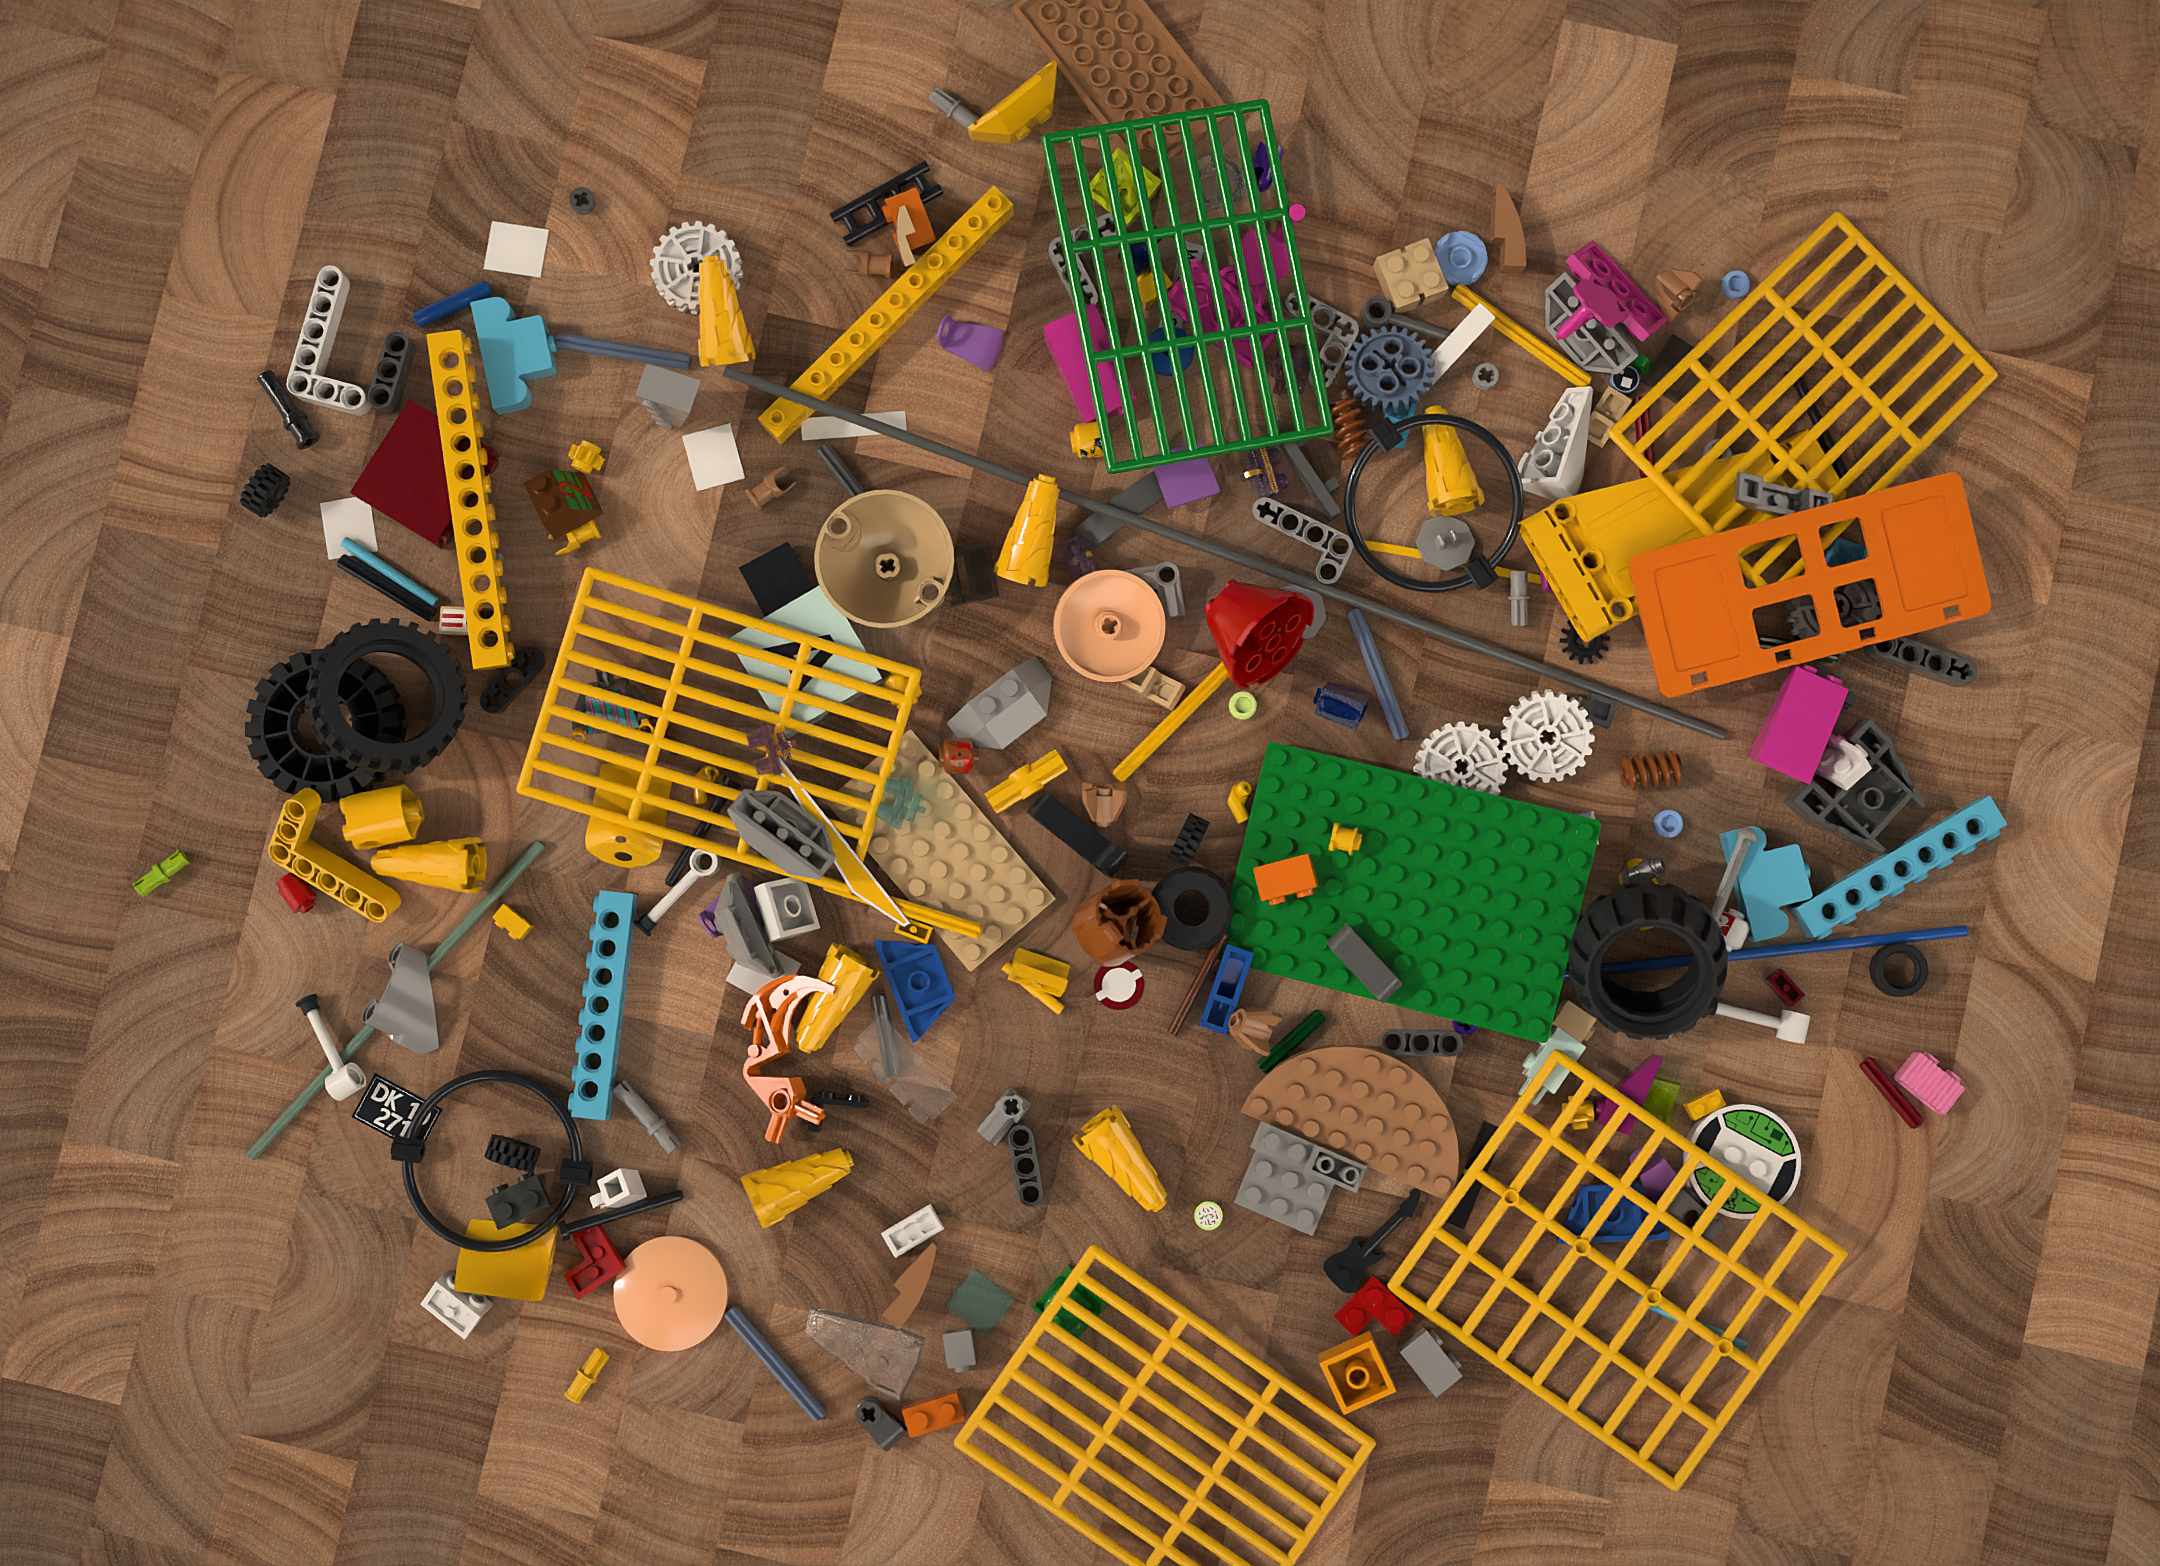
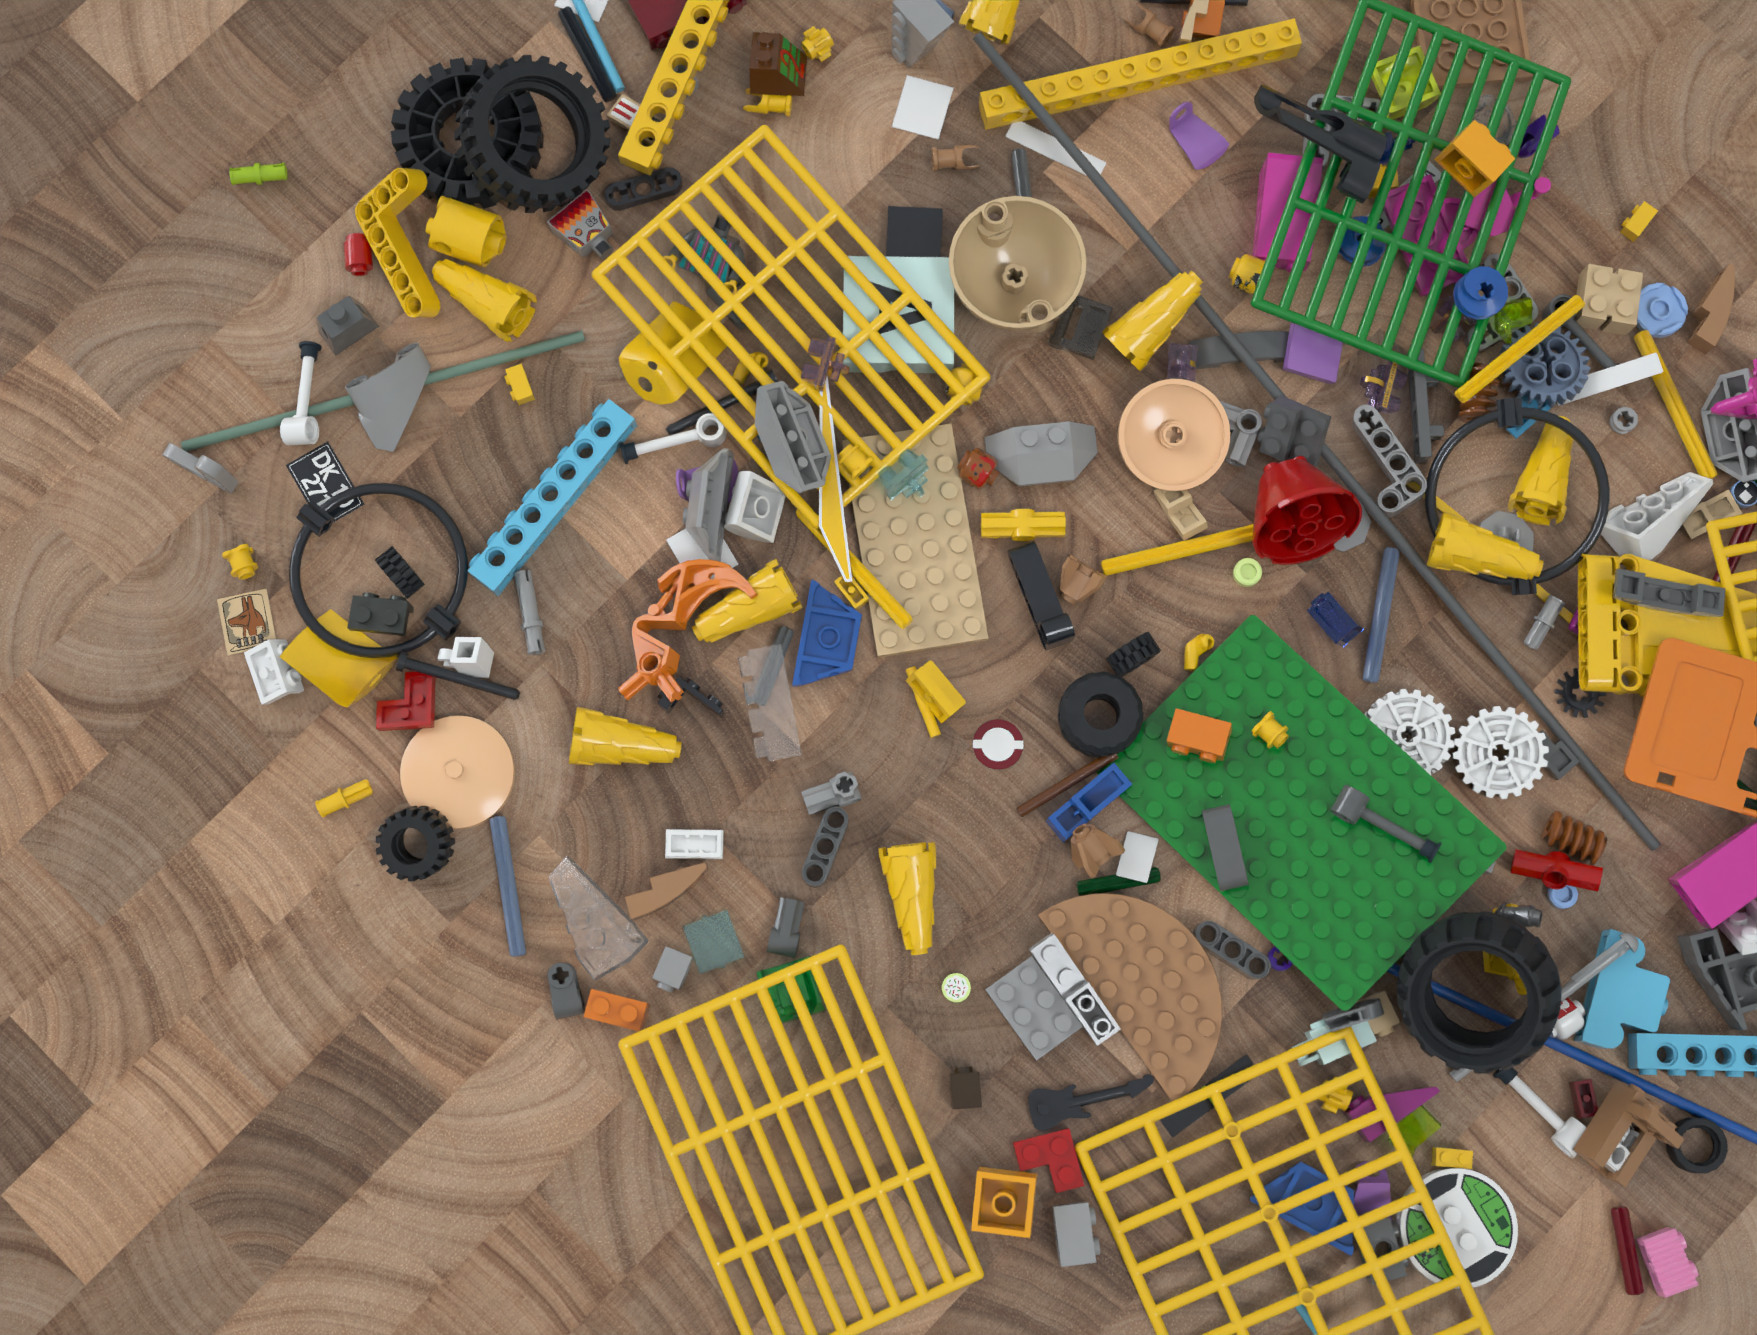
camera: 30 degrees right, 5 degrees down
dark orange piece [1072,879,1168,967] -> none
none -> light grey beam [162,443,239,494]
none -> sticker [217,588,276,656]
none -> yellow brick [222,544,258,580]
none -> dark grey torso [317,296,379,356]
none -> black tyre [375,805,455,882]
none -> torso [547,190,613,259]
none -> dark grey piece [767,897,804,958]
none -> yellow brick [838,444,874,481]
none -> dark brown brick [949,1067,982,1109]
none -> white sticker [1116,831,1158,883]
none -> black panel [1254,85,1387,204]
none -> dark grey plate [1257,396,1332,467]
none -> dark grey piece [1321,998,1384,1032]
none -> dark grey piece [1330,785,1442,863]
none -> yellow cone [1427,512,1544,580]
none -> light orange brick [1434,120,1515,197]
none -> blue piece [1453,266,1508,320]
none -> yellow axle [1455,295,1585,403]
none -> clear neon green bracket [1494,297,1533,344]
none -> red piece [1510,849,1603,892]
none -> medium nougat brick [1573,1082,1684,1188]
none -> dark grey slope [1613,568,1726,617]
none -> yellow piece [1620,201,1658,242]

